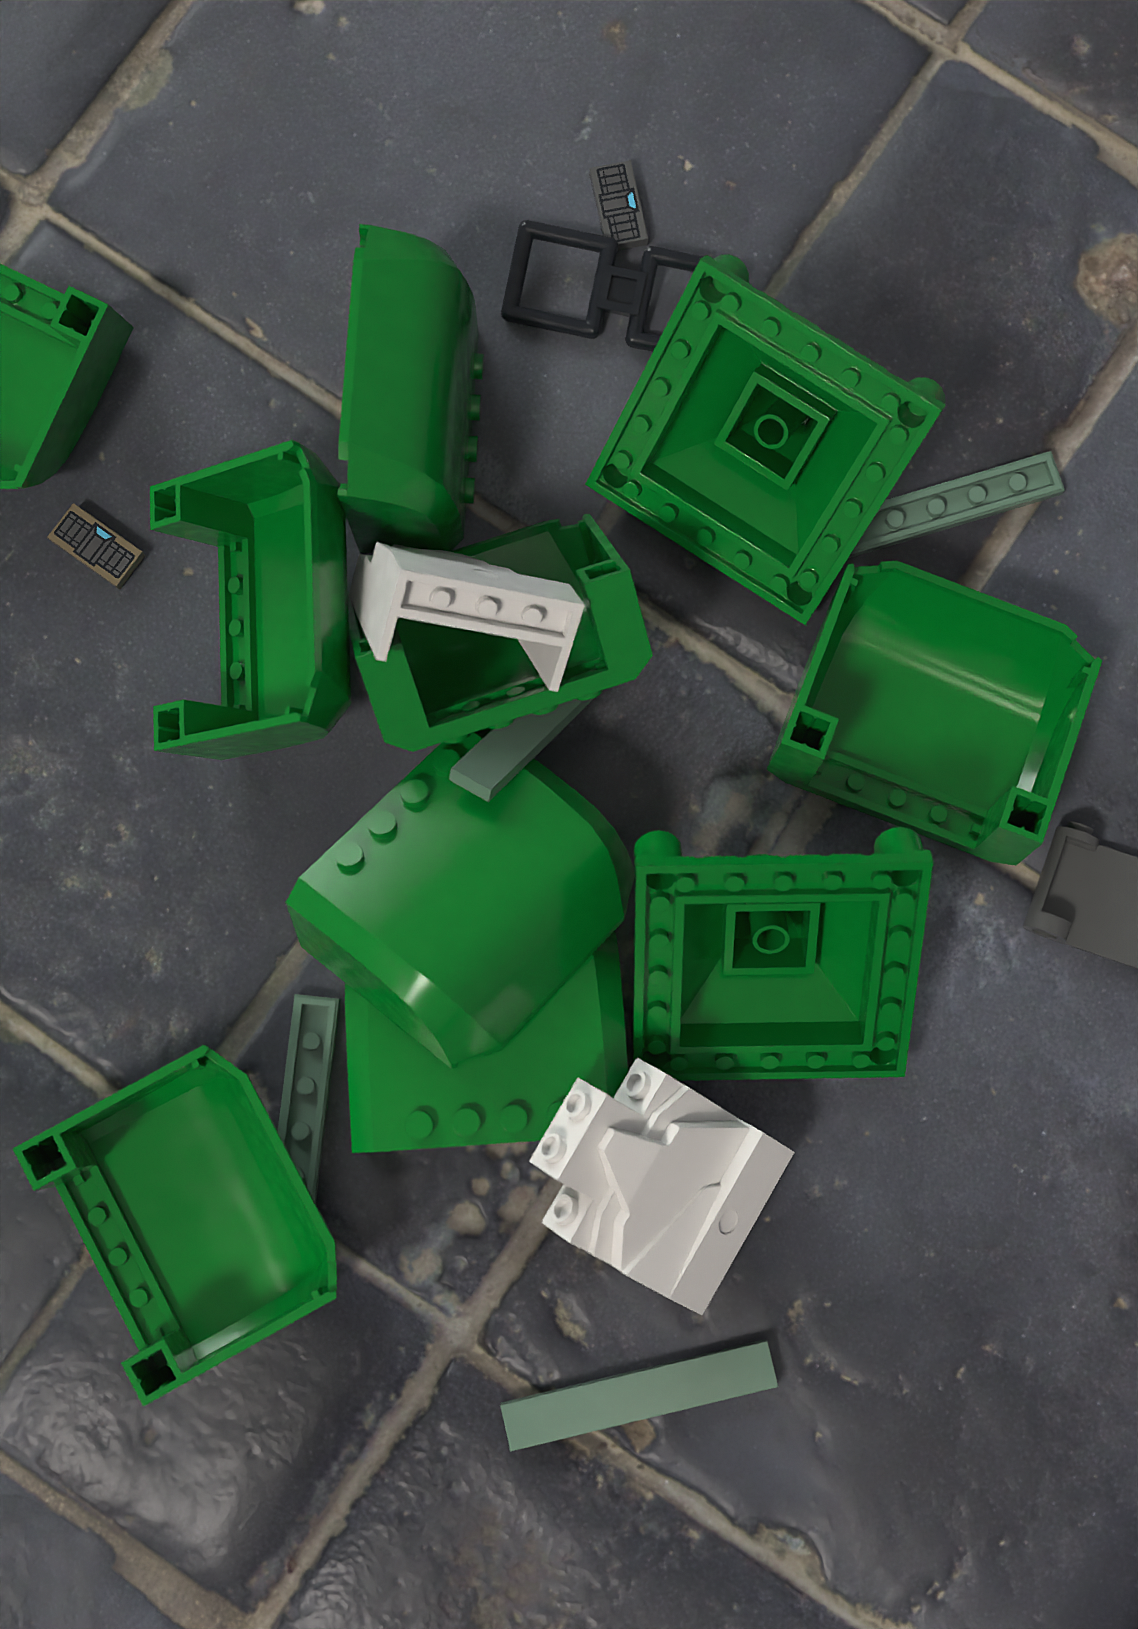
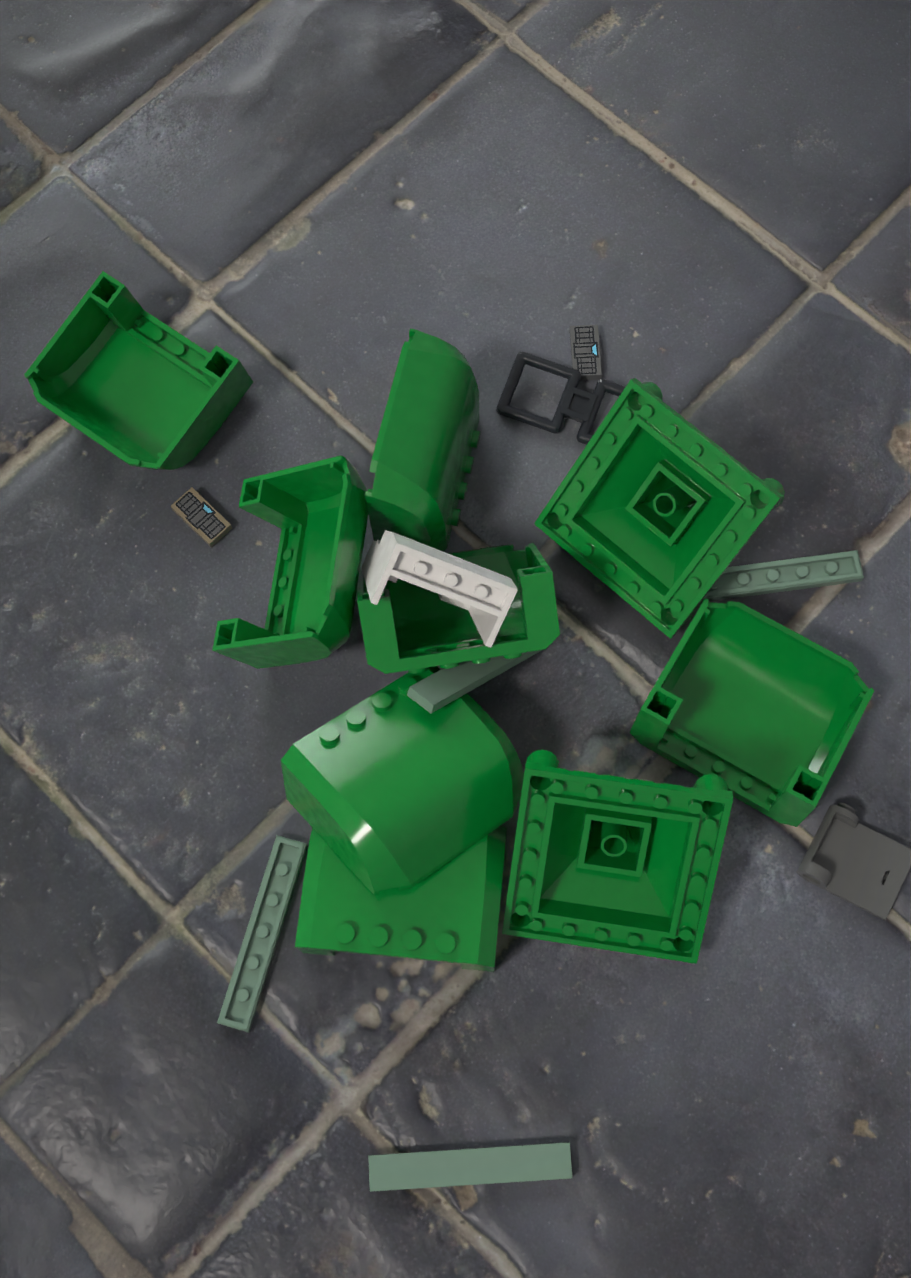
camera: 15 degrees right, 10 degrees down
green slope [13,1045,337,1406] -> none
white panel [529,1058,795,1315] -> none

